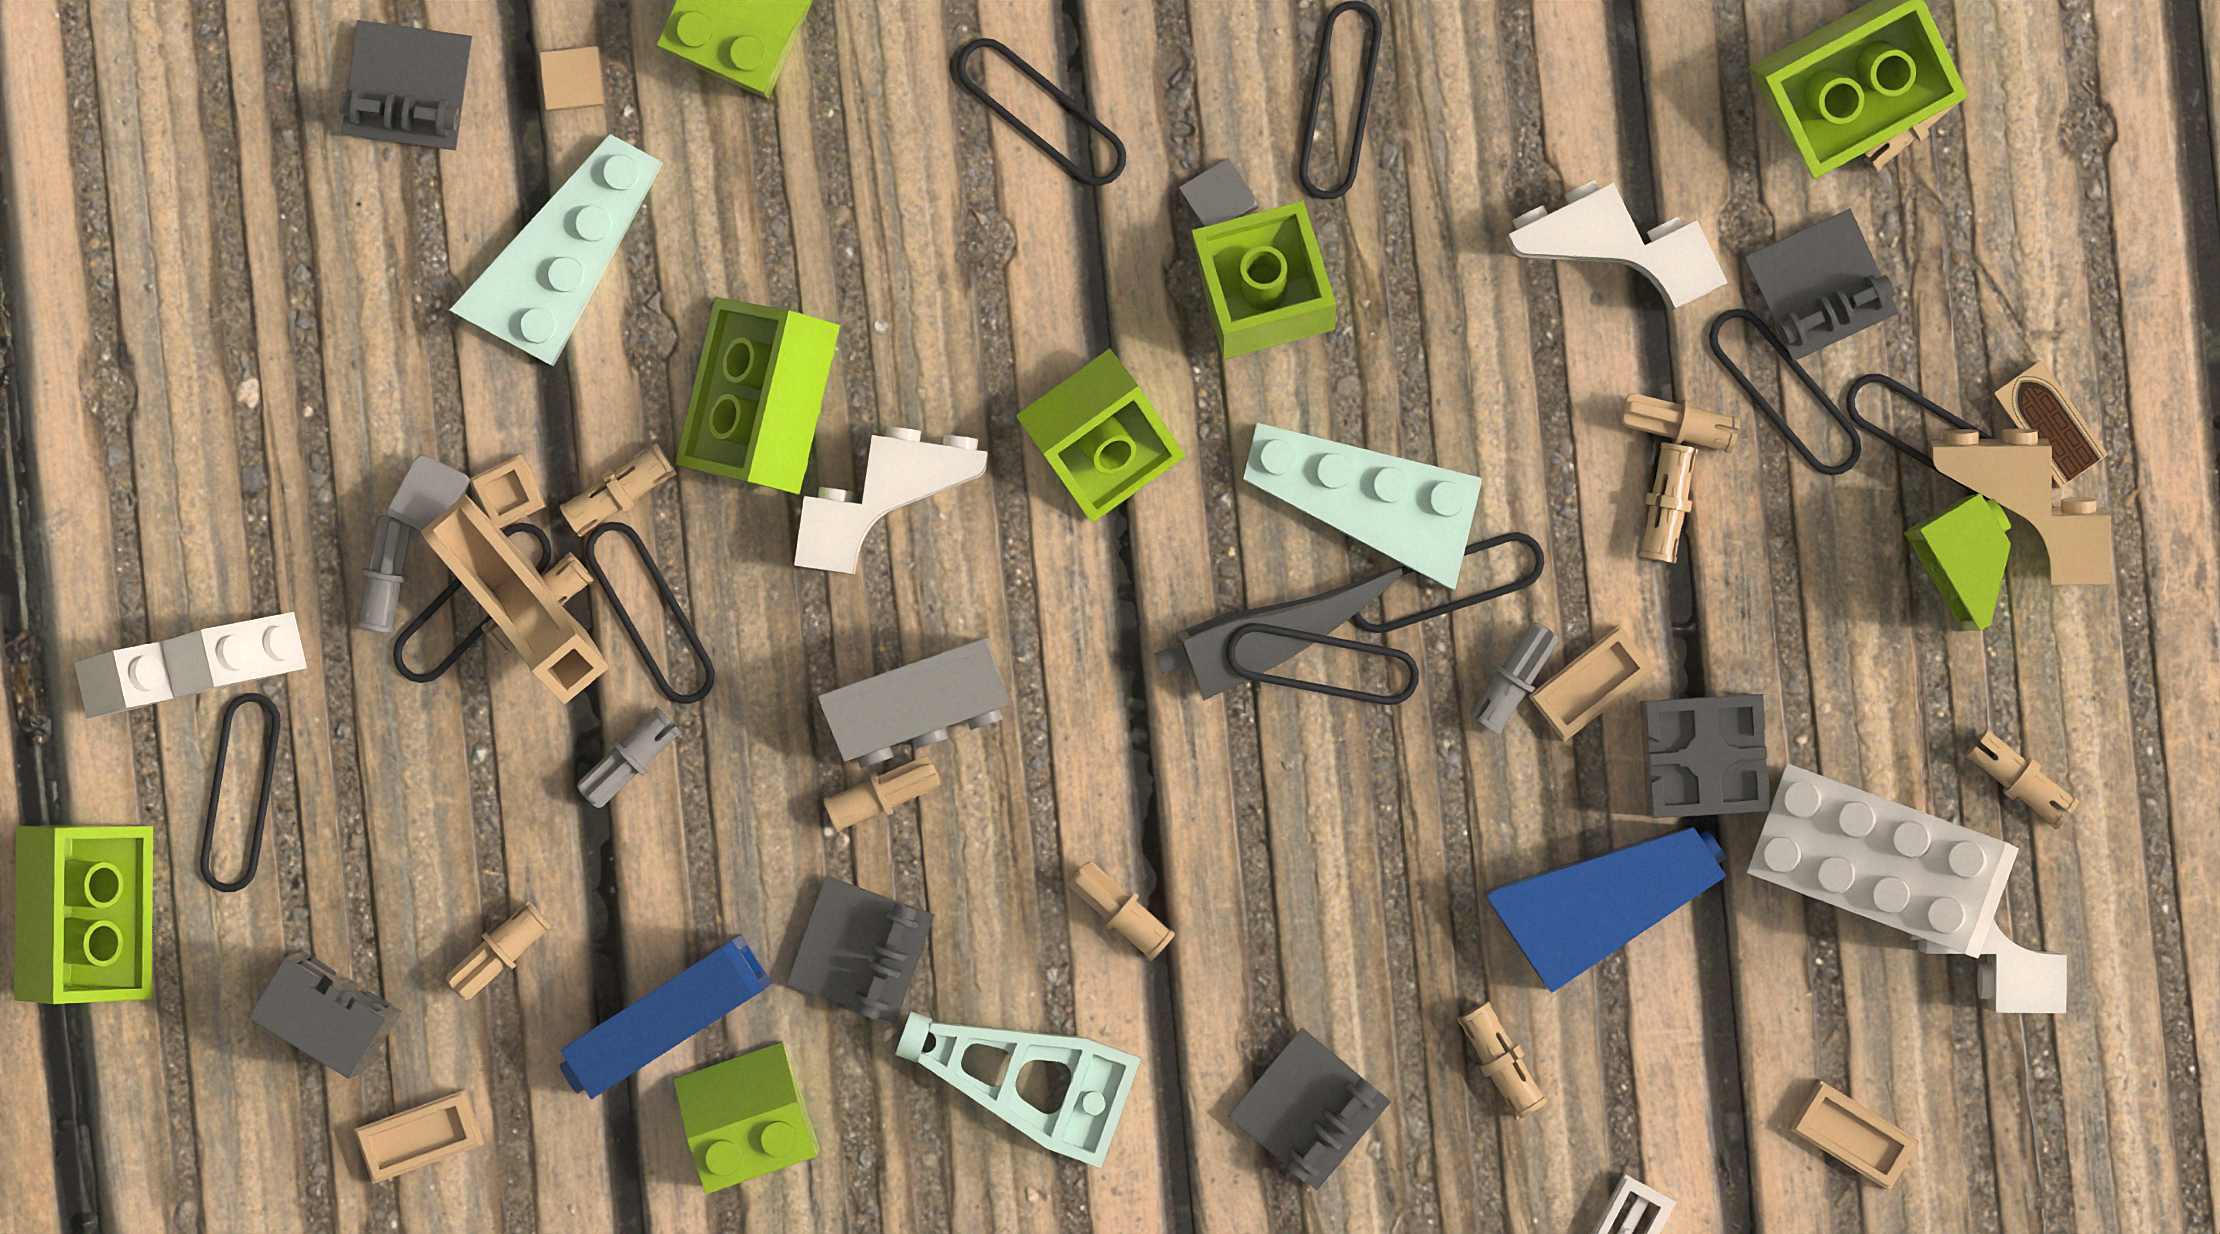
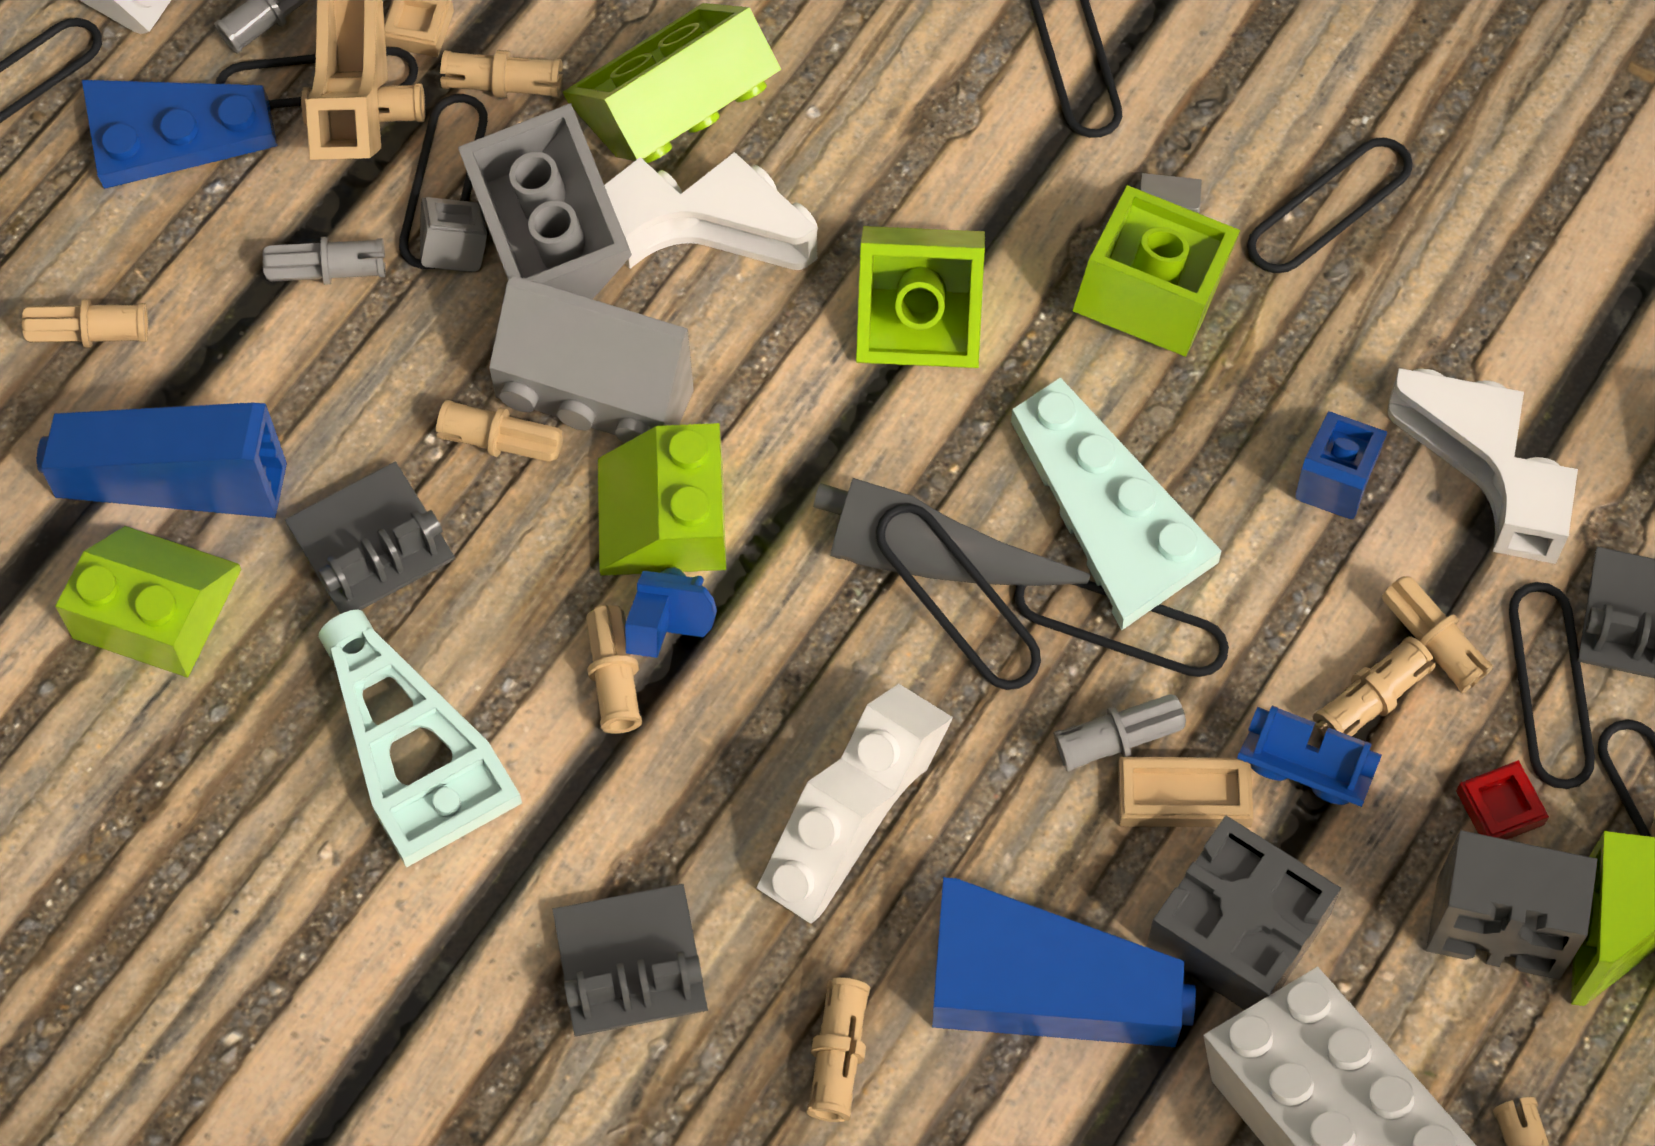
camera: 35 degrees right, 25 degrees down
none -> blue wing [82,80,278,189]
none -> light grey slope [420,197,487,272]
none -> light grey slope [458,103,632,299]
none -> lime slope [598,423,726,576]
none -> blue piece [625,567,717,658]
none -> white arch [757,684,953,924]
none -> blue hinge [1237,705,1382,807]
none -> blue slope [1295,411,1387,519]
none -> dark grey piece [1426,830,1598,980]
none -> red tile [1456,760,1549,840]

